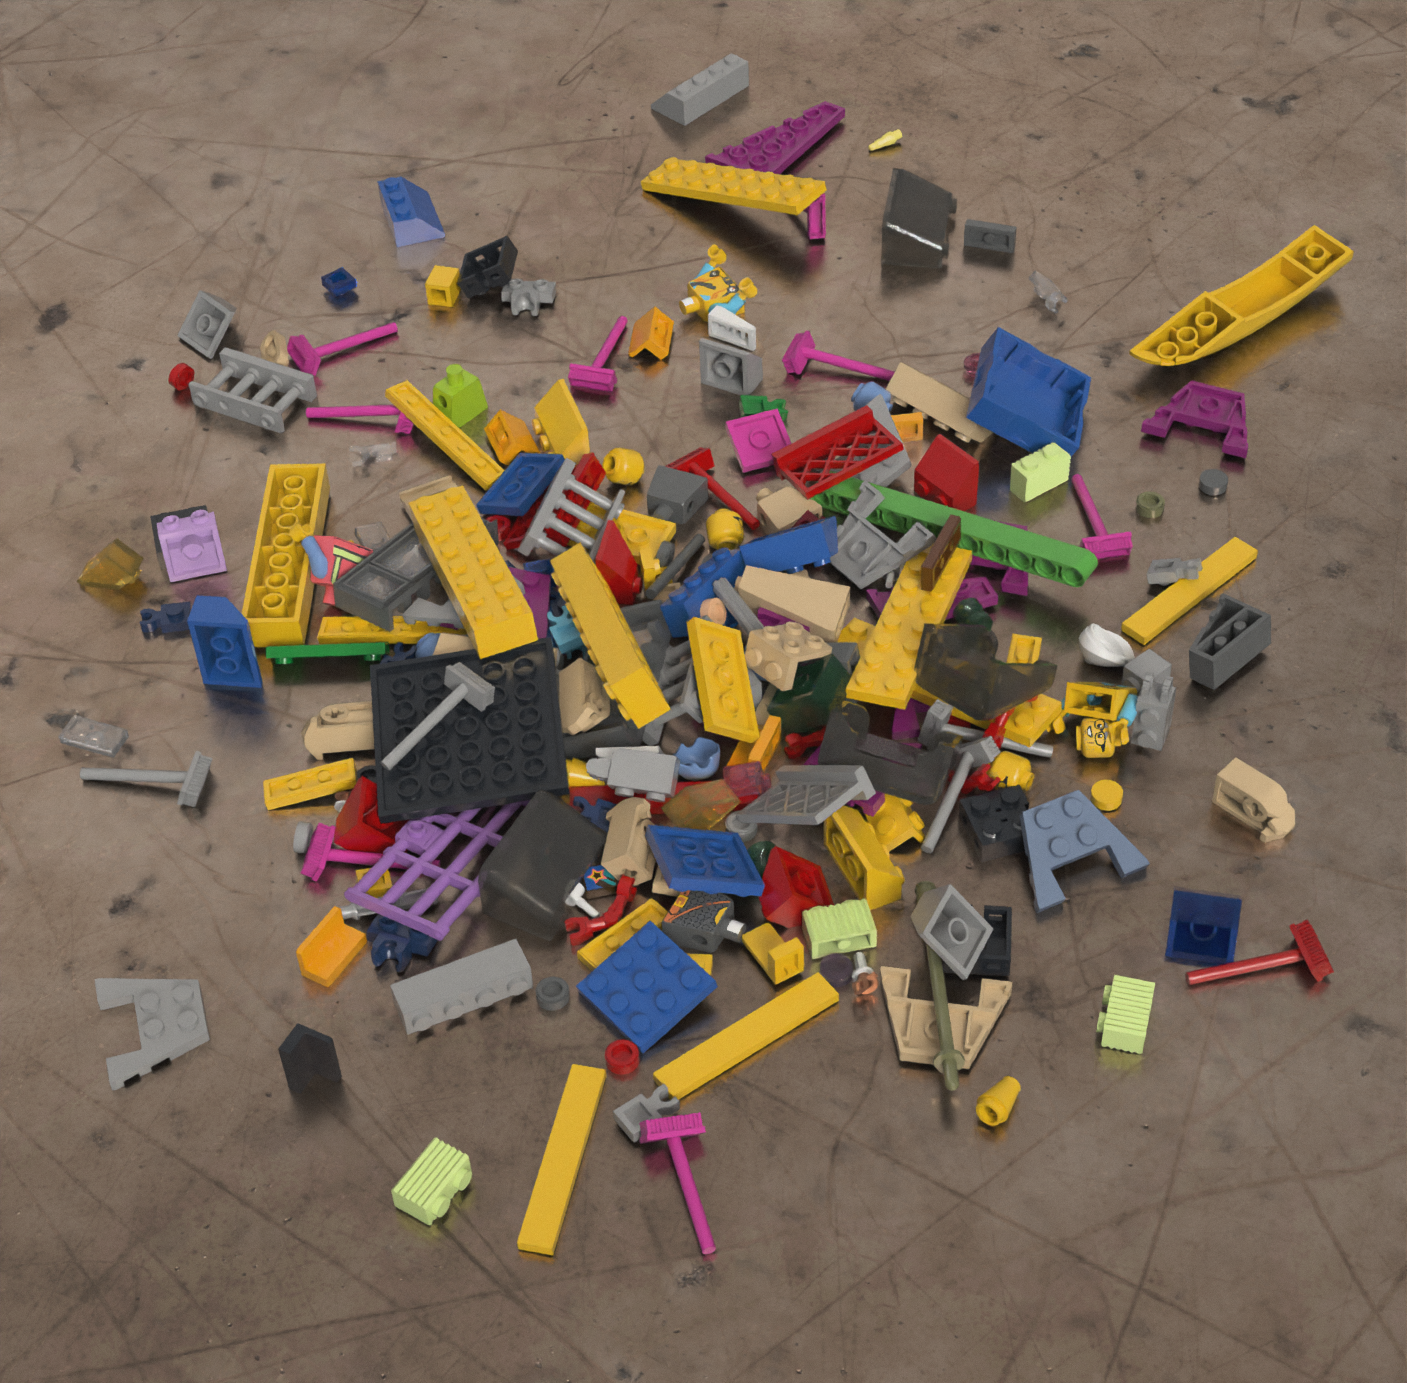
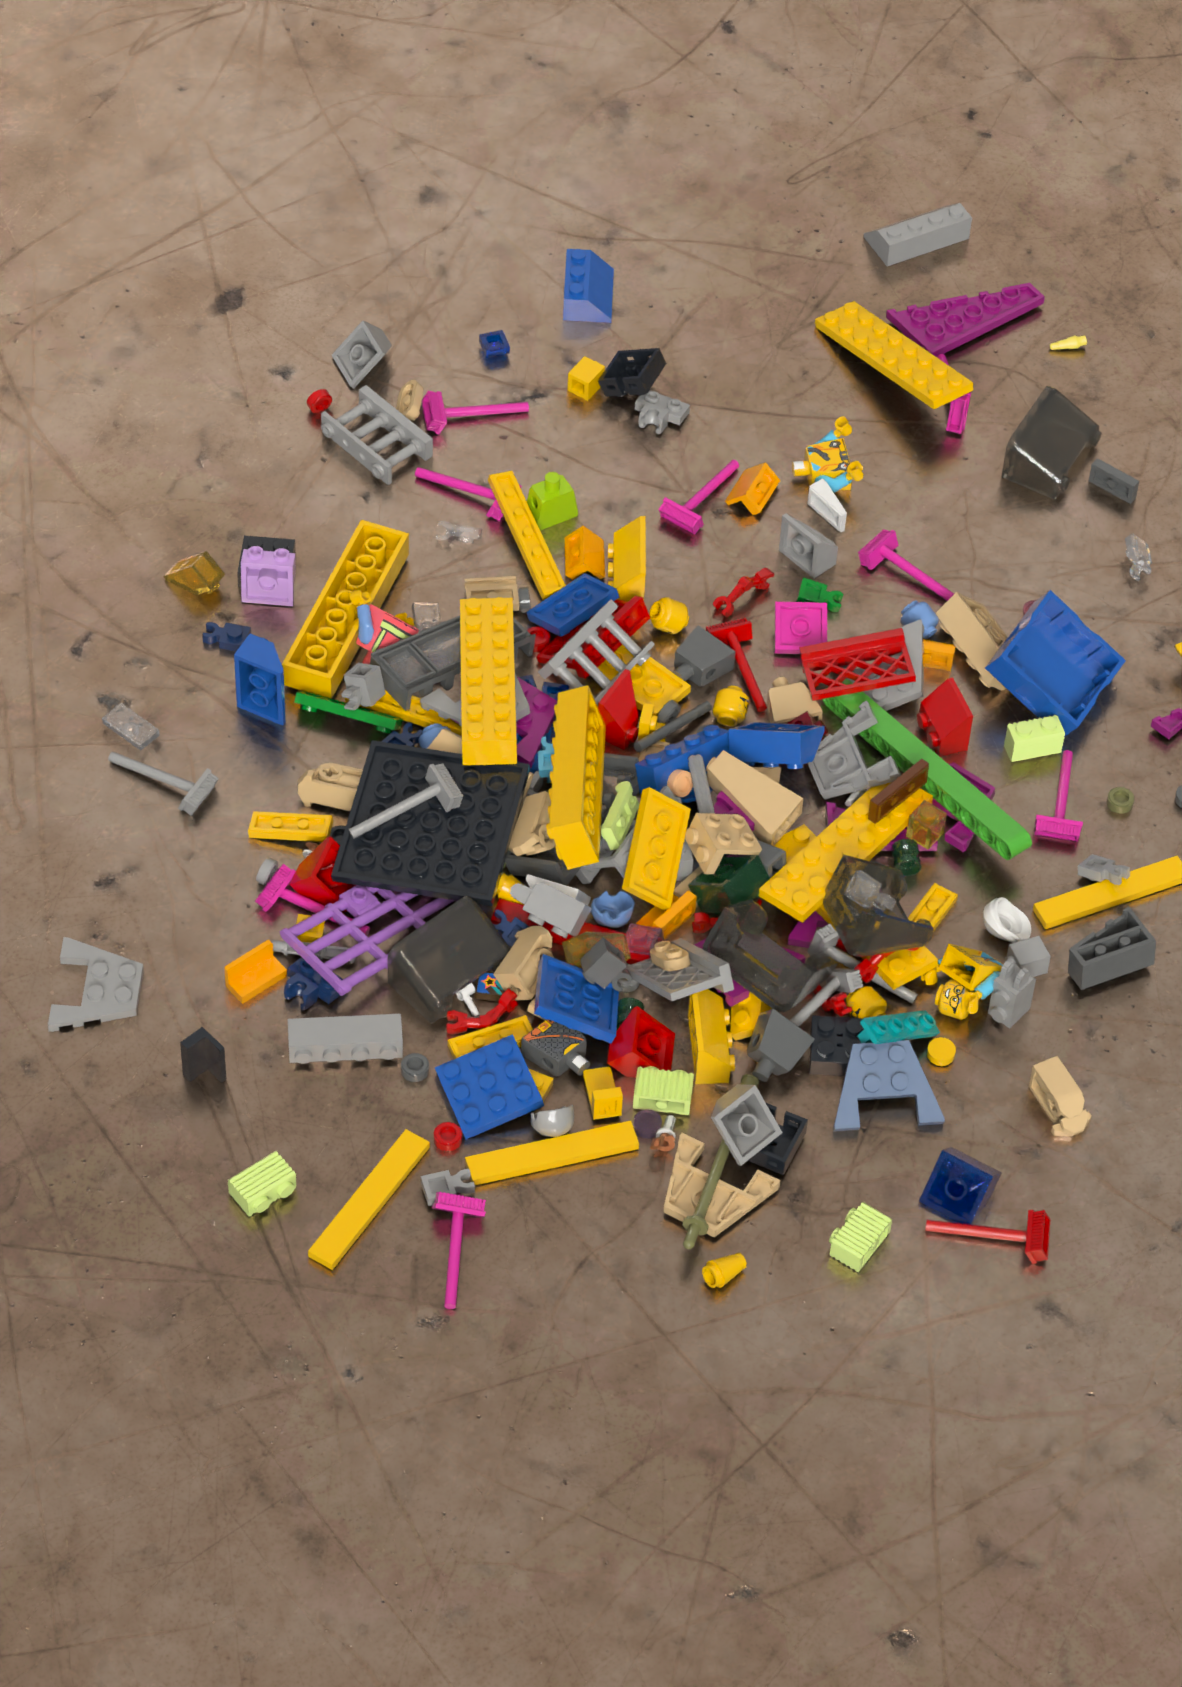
camera: 15 degrees right, 5 degrees up
none -> light grey brick [342,663,386,710]
none -> dark grey tile [518,587,531,613]
none -> light grey hair [531,1105,574,1137]
none -> dark grey brick [580,937,633,992]
none -> yellowish green plate [601,781,639,850]
none -> tan plate [650,941,691,971]
none -> red piece [712,568,775,618]
none -> dark grey torso [747,1009,814,1082]
none -> clear plate [844,870,896,911]
none -> teal bracket [857,1010,940,1044]
none -> clear yellow brick [906,800,947,850]

